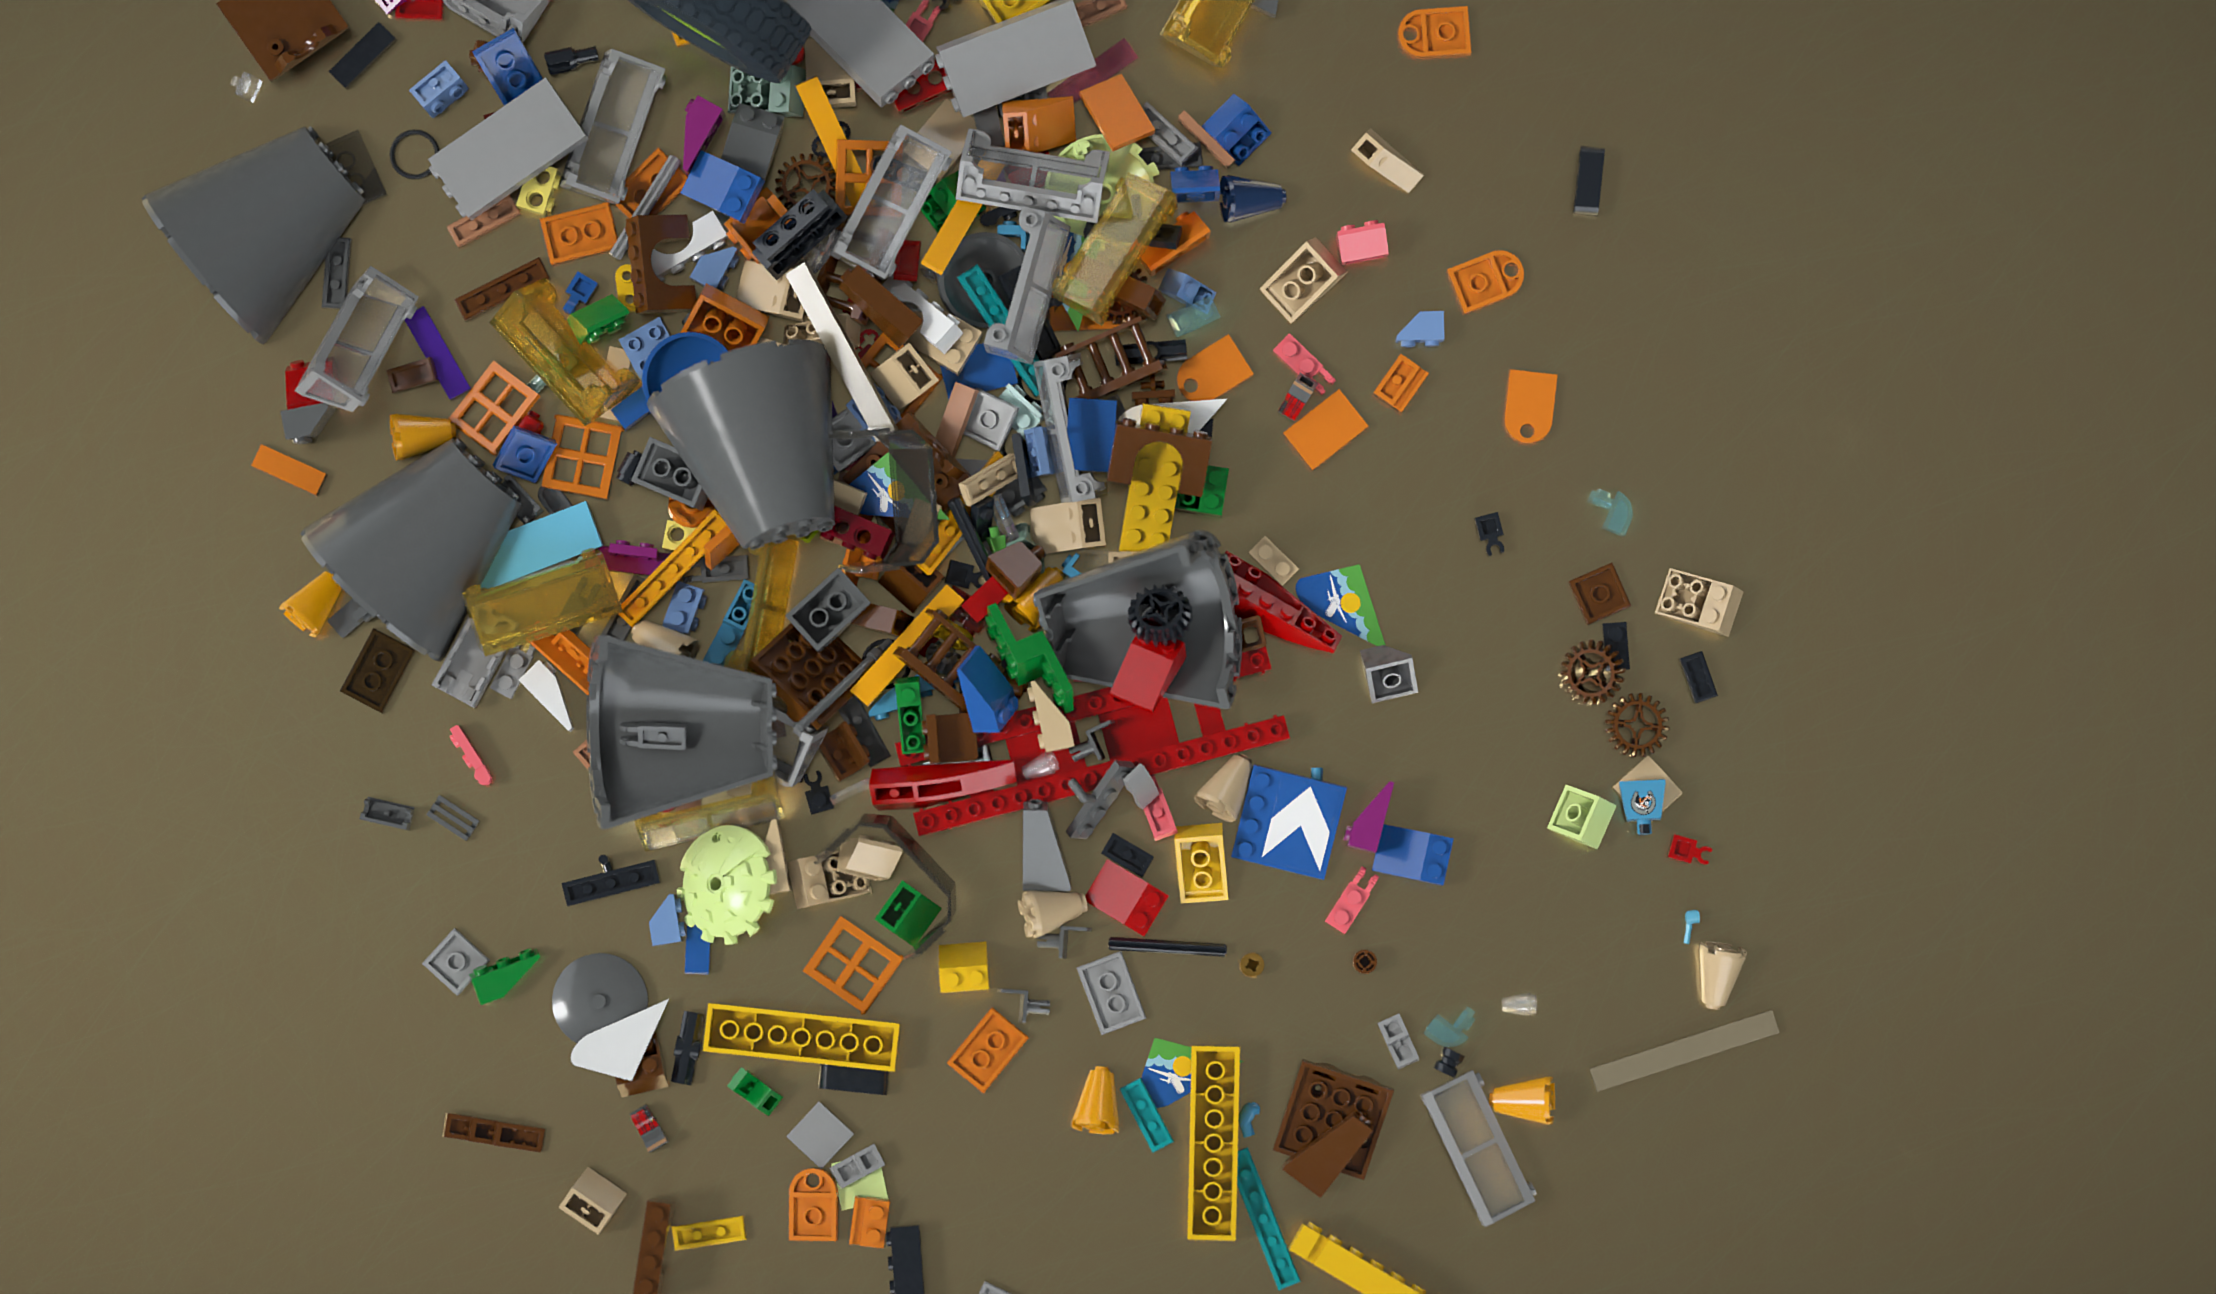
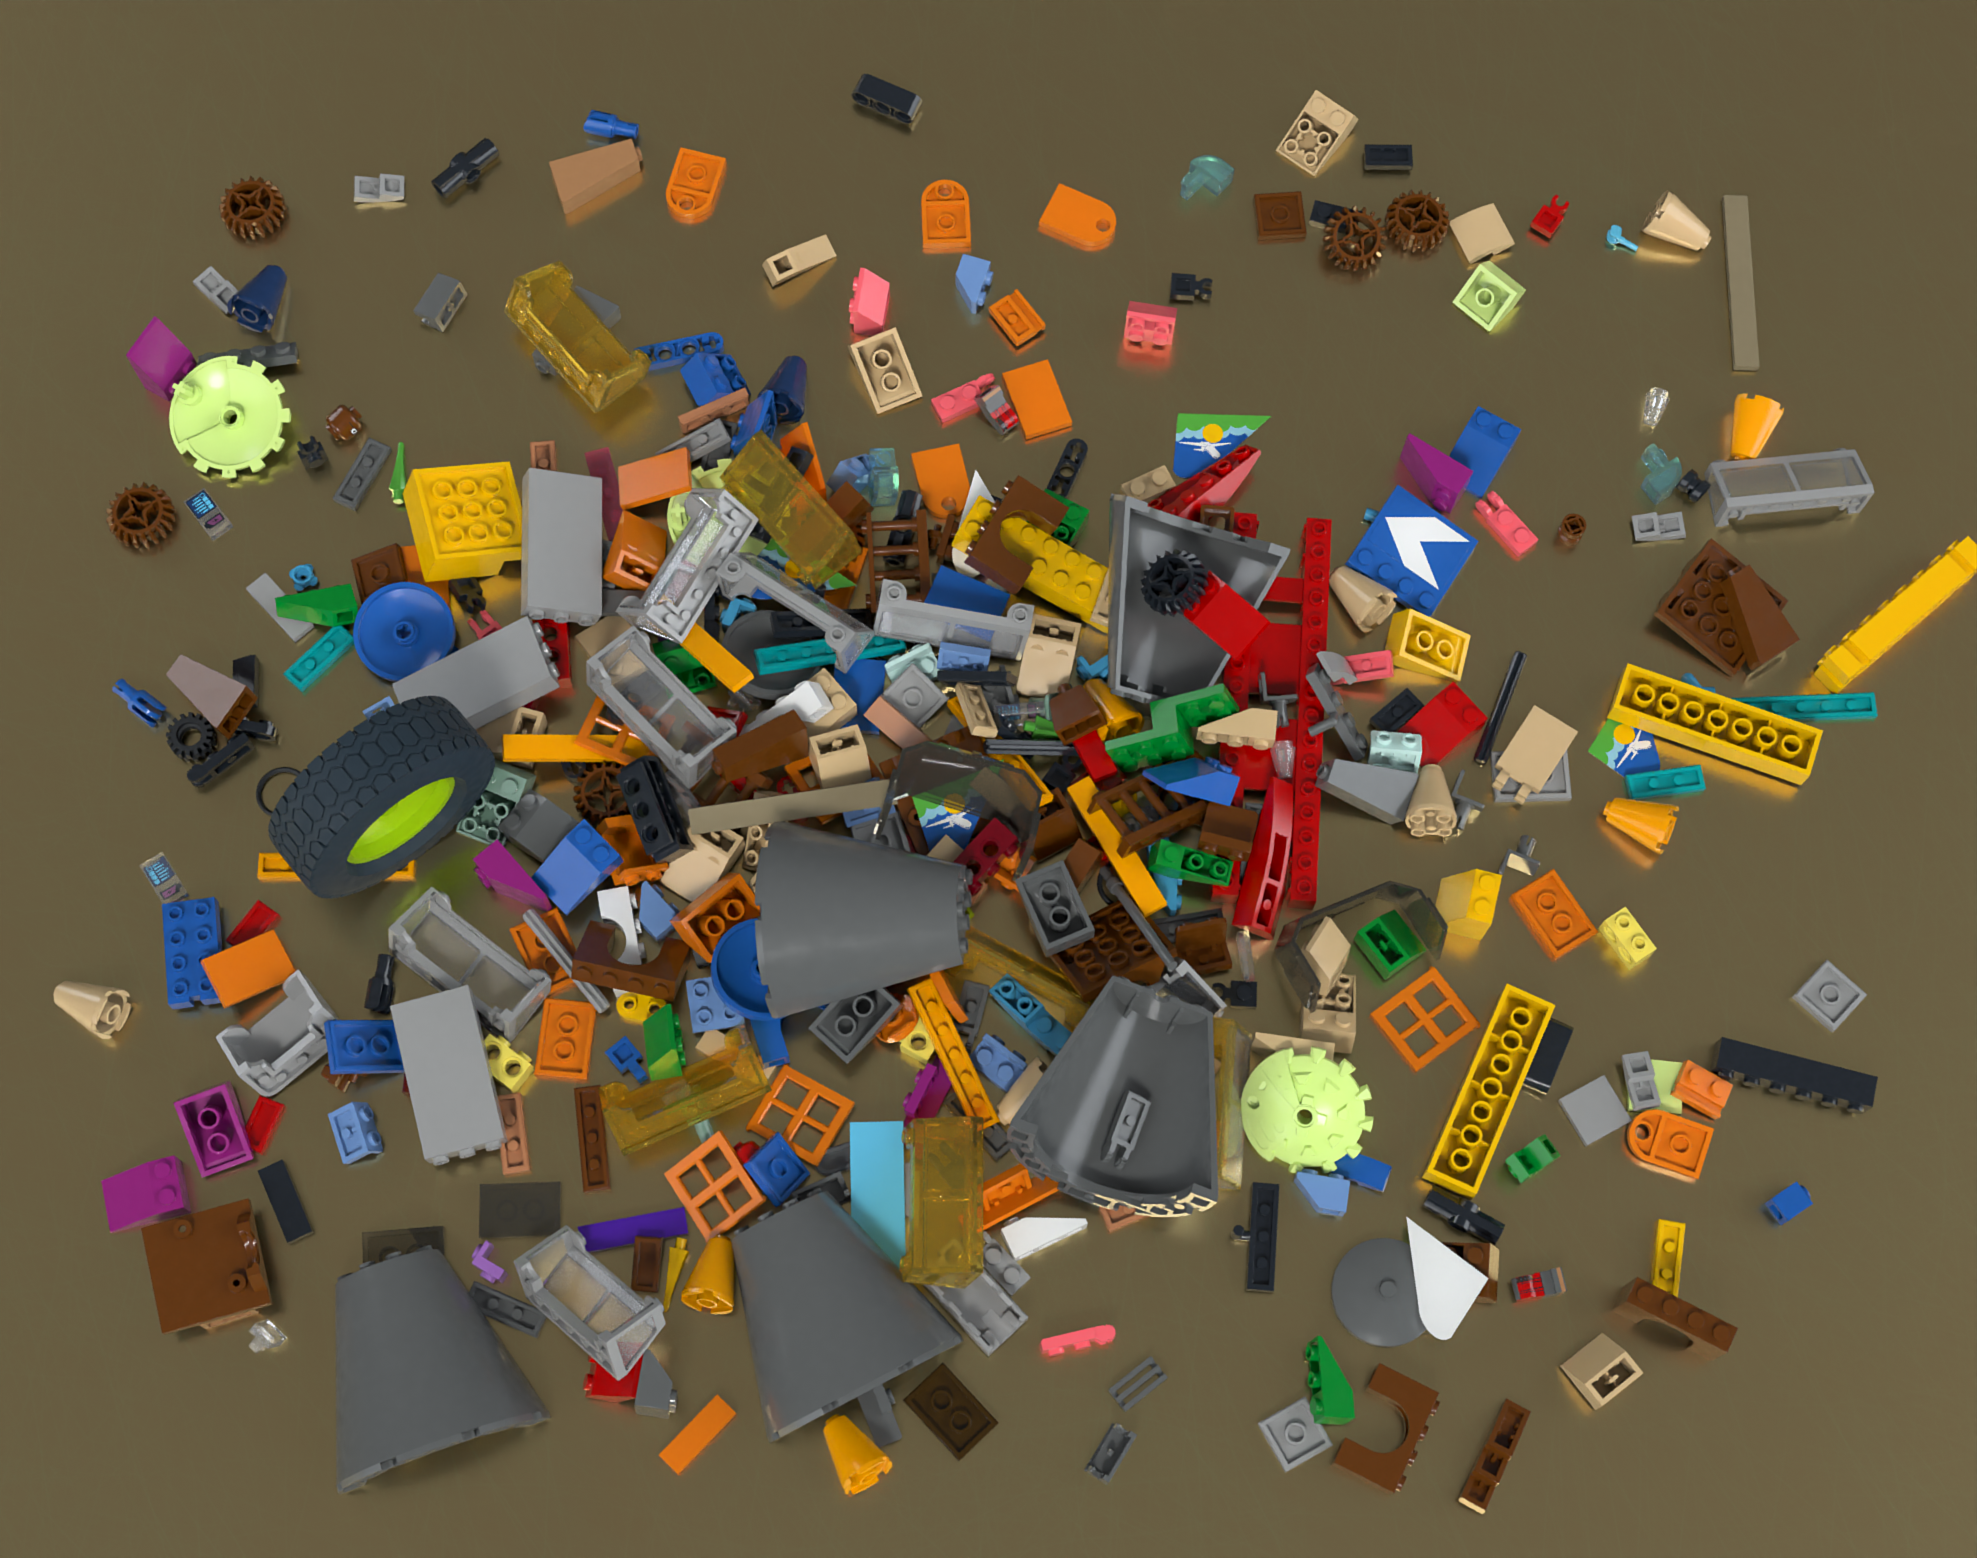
camera: 75 degrees left, 15 degrees down
black tyre [389,129,439,179] -> none
black brick [616,450,642,487] -> none
pearl gold wheel [1240,953,1264,977] -> none
flat silver slope [1360,645,1418,704] -> none
dark azure torso [1619,779,1665,835] -> none
none -> medium lavender bracket [472,1240,508,1284]
none -> clear smoke tile [479,1181,562,1239]
none -> blue beam [630,332,724,372]
none -> yellow piece [663,1237,689,1312]
none -> black beam [1047,439,1088,499]
none -> coral slope [1124,301,1177,345]
none -> reddish brown arch [1331,1363,1440,1495]
none -> light aqua bracket [1367,730,1422,774]
none -> tan tile [1492,705,1578,805]
none -> light yellow brick [1598,907,1657,970]

